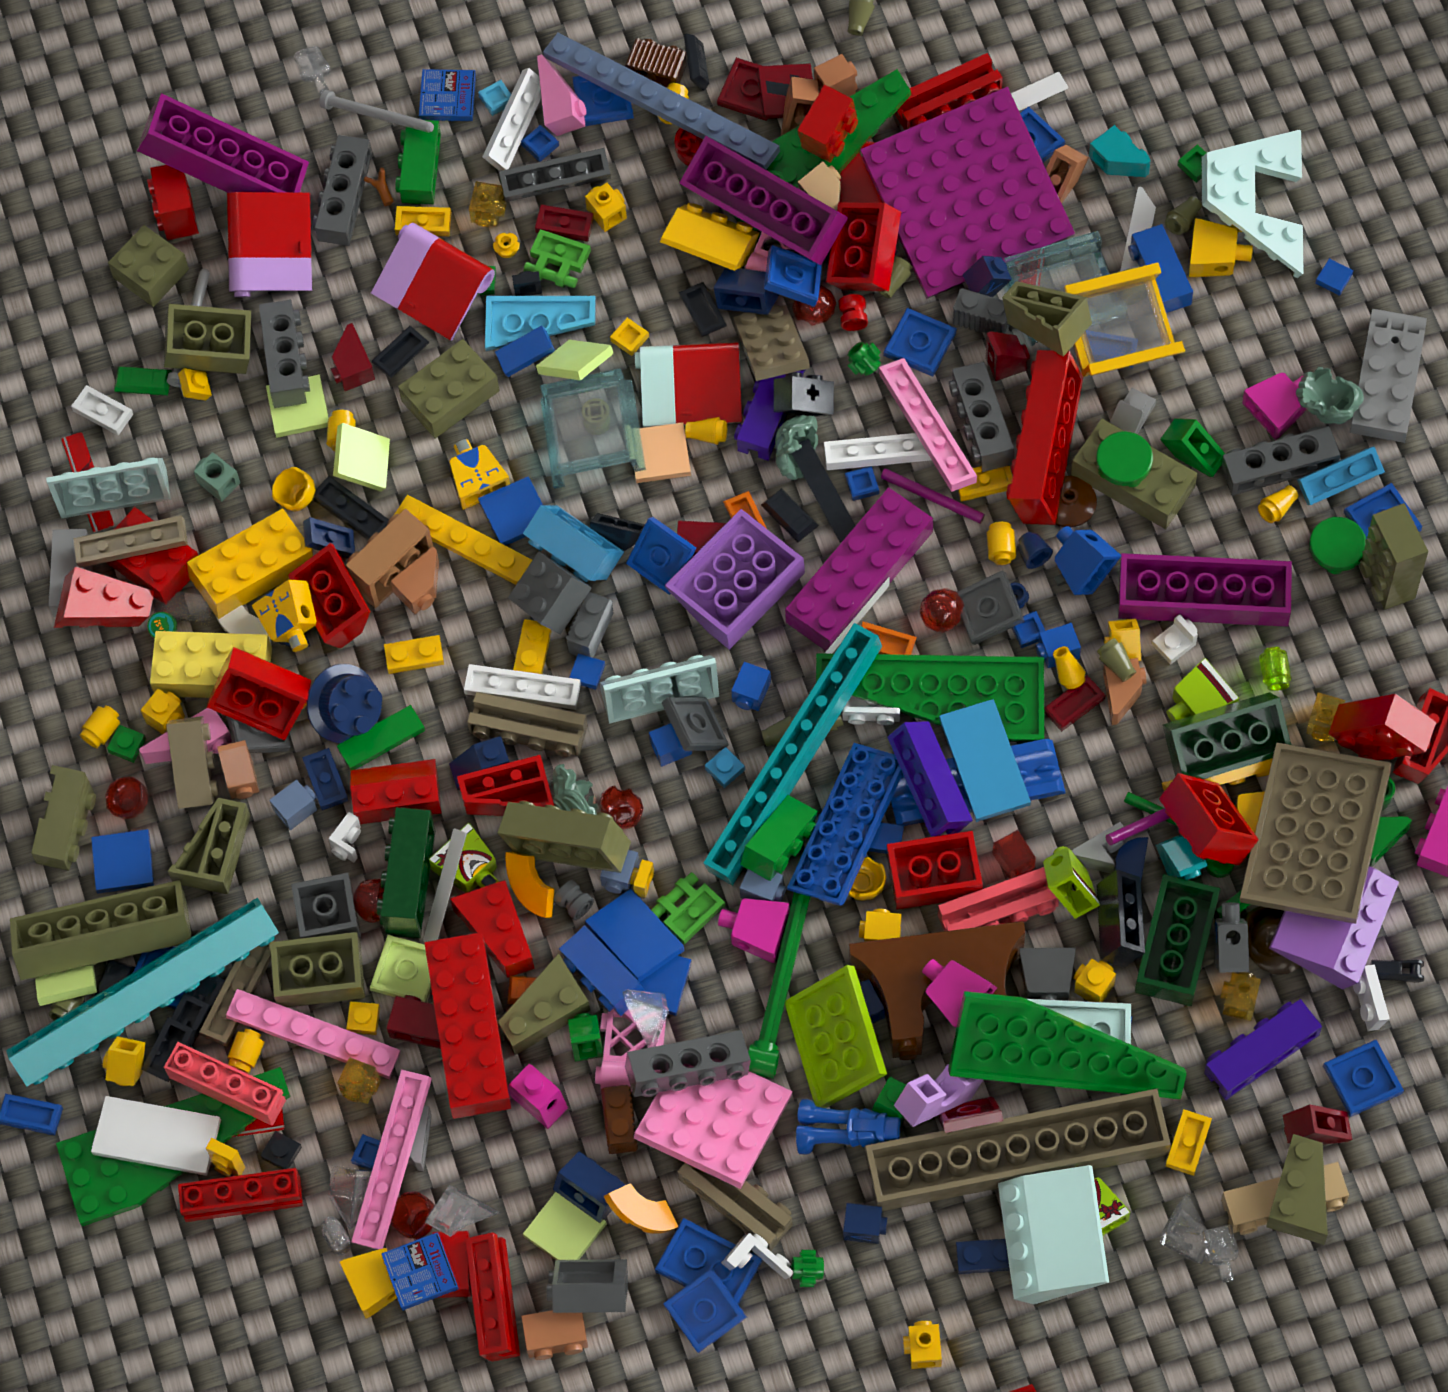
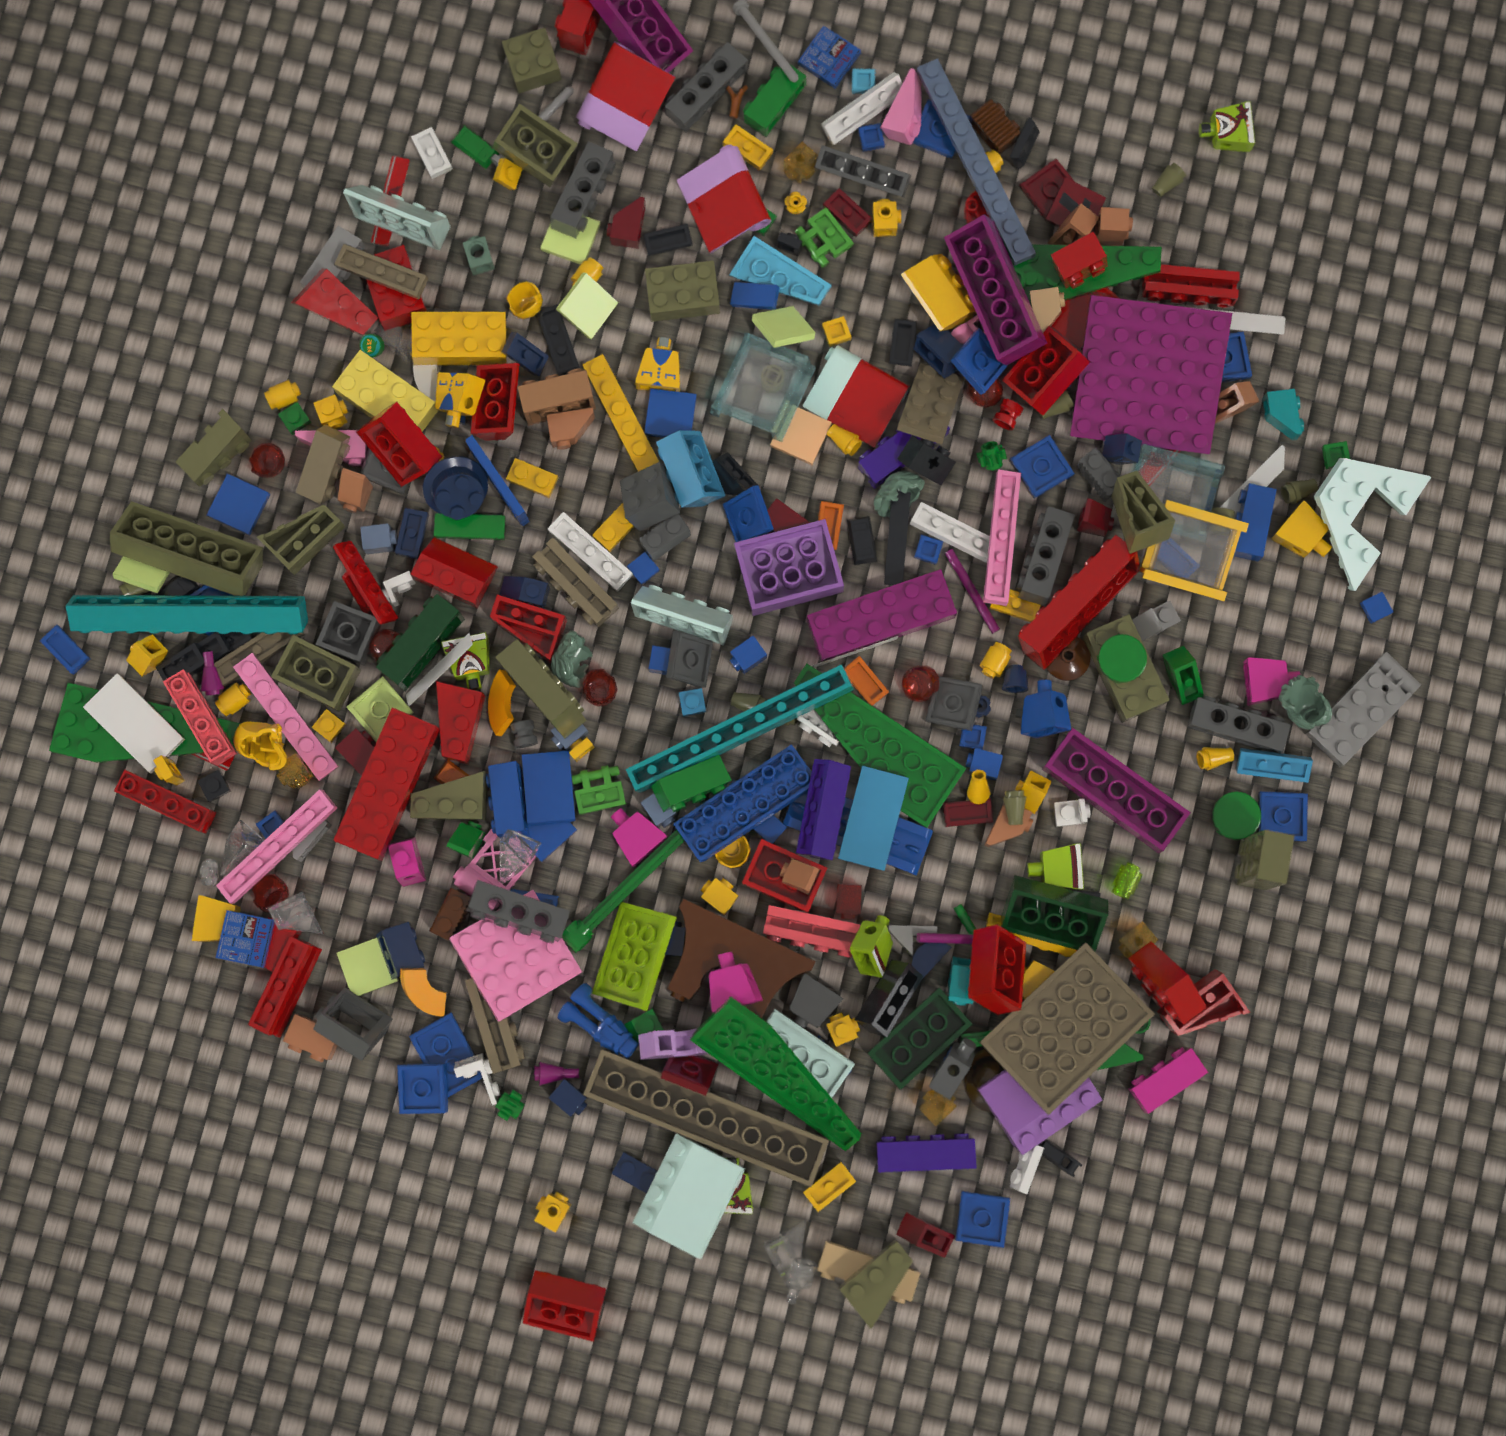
camera: 30 degrees right, 15 degrees up
none -> magenta cone [200,651,224,696]
none -> yellow head [233,722,287,770]
none -> red bracket [333,541,398,625]
none -> blue tile [465,435,530,526]
none -> magenta cone [534,1061,579,1086]
none -> nougat slope [779,859,819,894]

